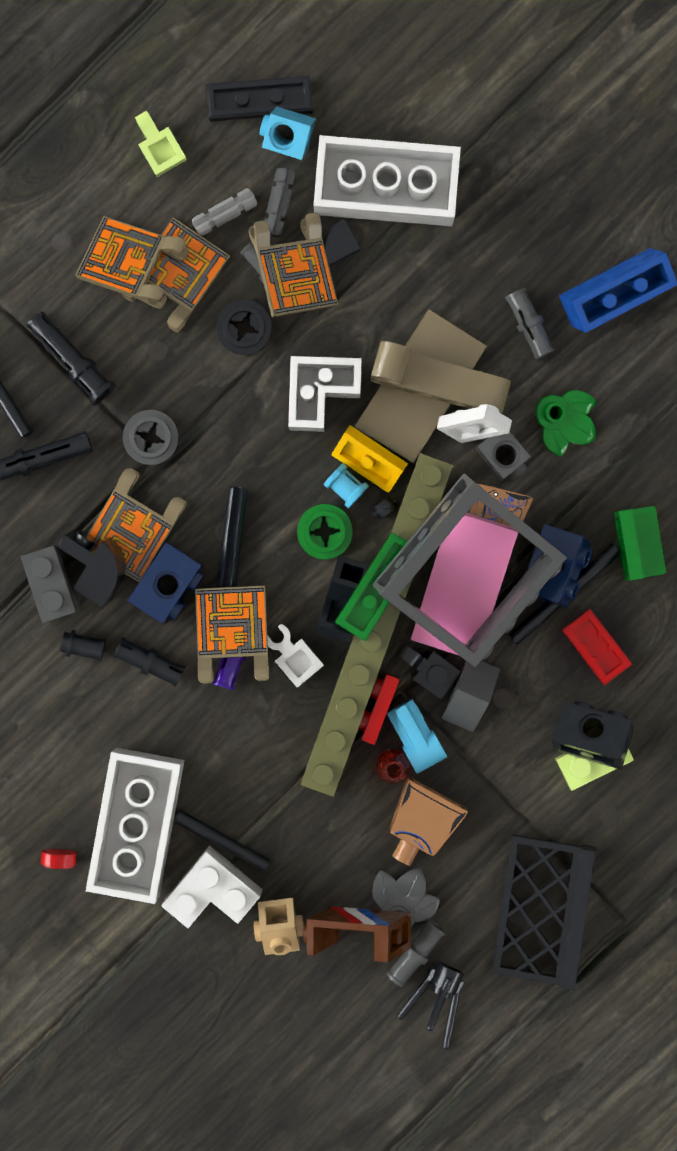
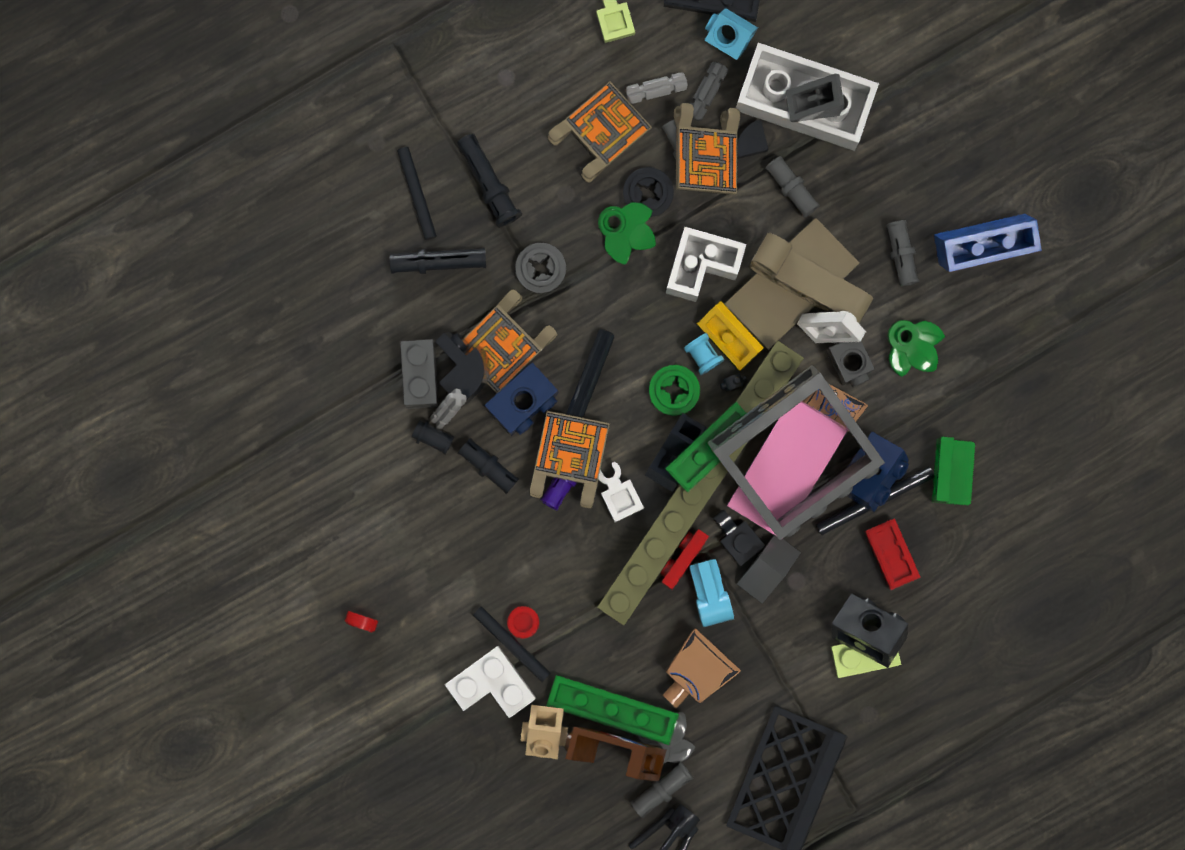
camera: 15 degrees right, 5 degrees down
flag [75,216,189,309] -> none
white brick [86,748,185,904] -> none
clear red cone [376,749,410,784] -> none
none -> light grey axle [430,389,467,429]
none -> red tile [507,606,540,639]
none -> green tile [546,675,679,746]
none -> green plate [598,202,656,265]
none -> dark grey pin [766,156,820,218]
none -> dark grey slope [786,73,844,122]

